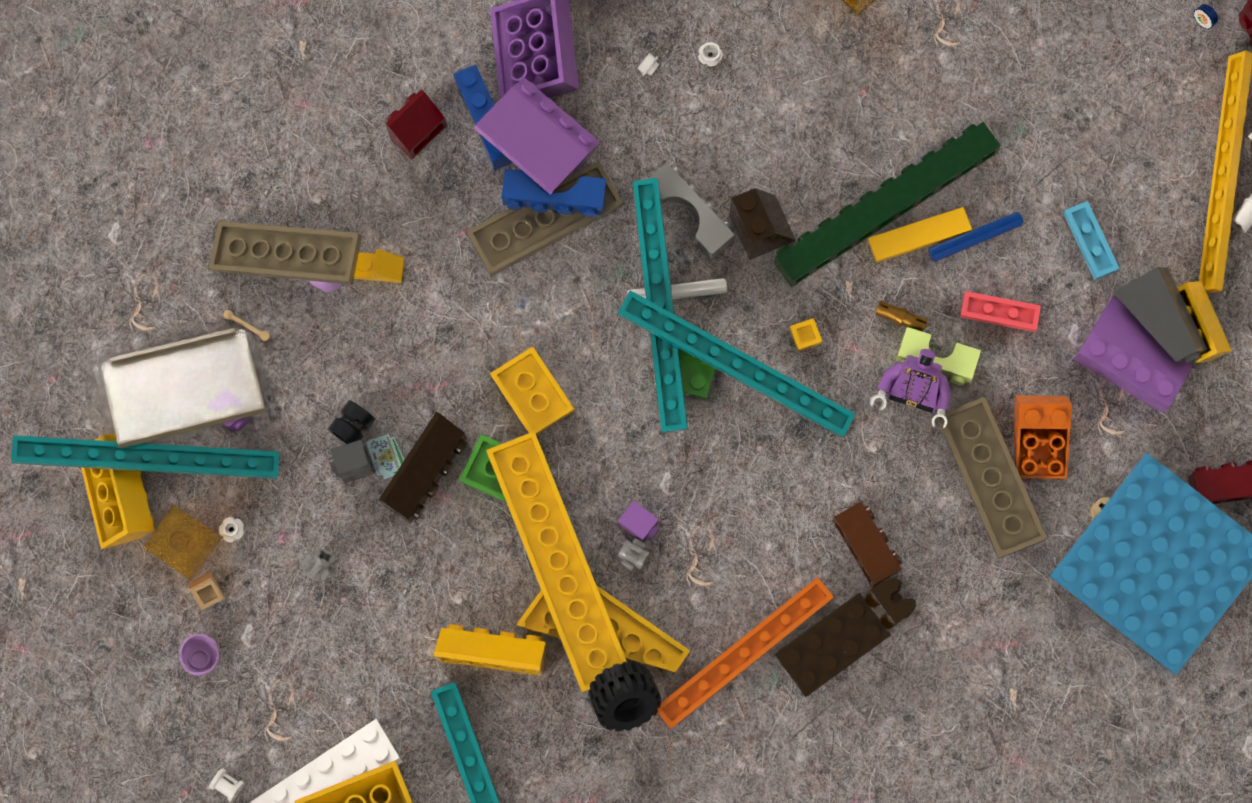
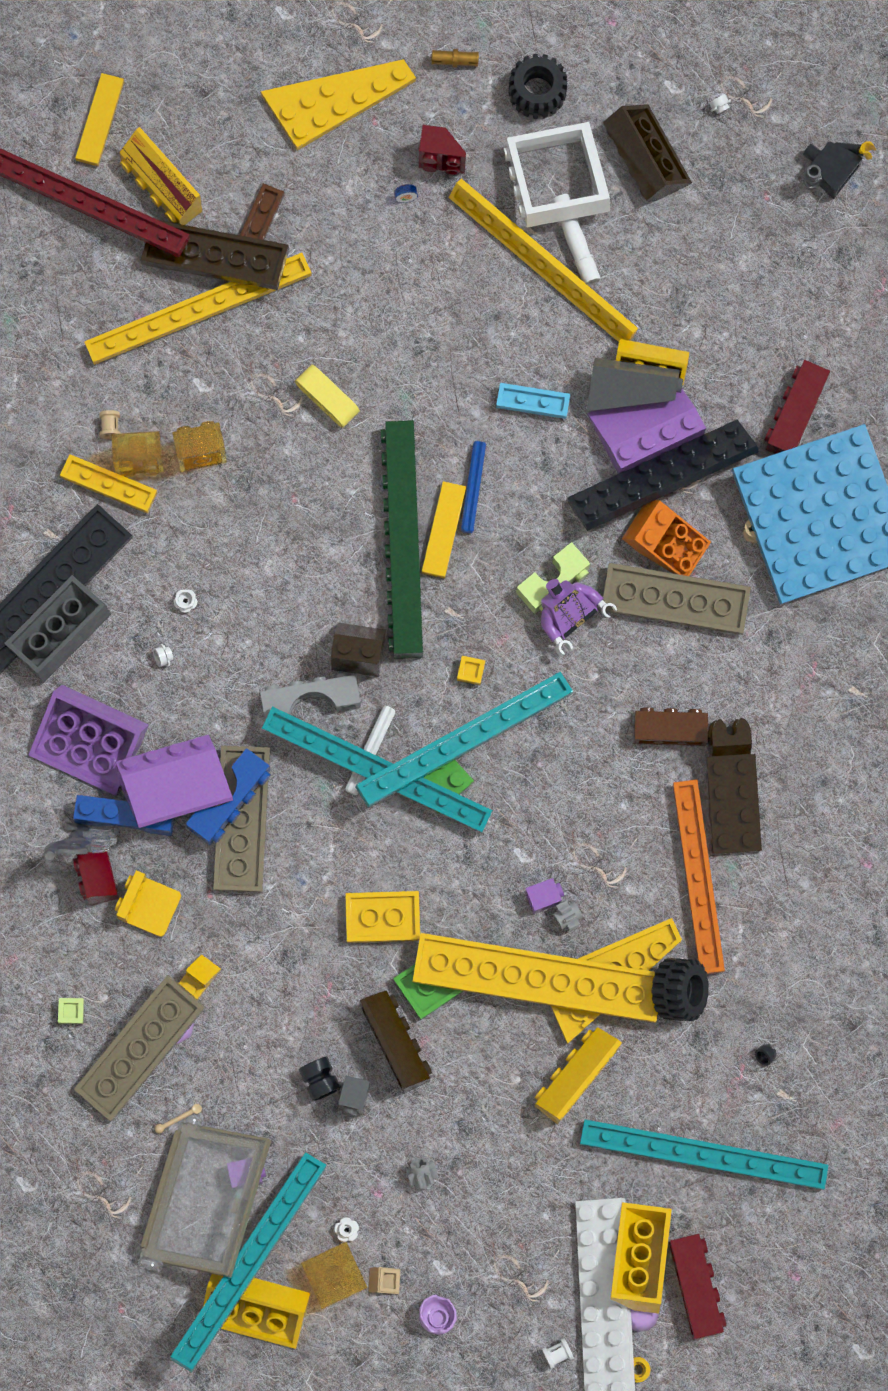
camera: 65 degrees left, 0 degrees up
clear light blue sticker [366,434,404,479] -> none
pearl gold pin [875,300,928,332] -> none
coral plate [960,291,1041,332] -> none
none -> piece [43,822,121,861]
none -> yellowish green plate [58,998,84,1024]
none -> yellow bracket [115,870,181,937]
none -> light yellow beam [295,364,360,428]
none -> black plate [567,419,759,531]

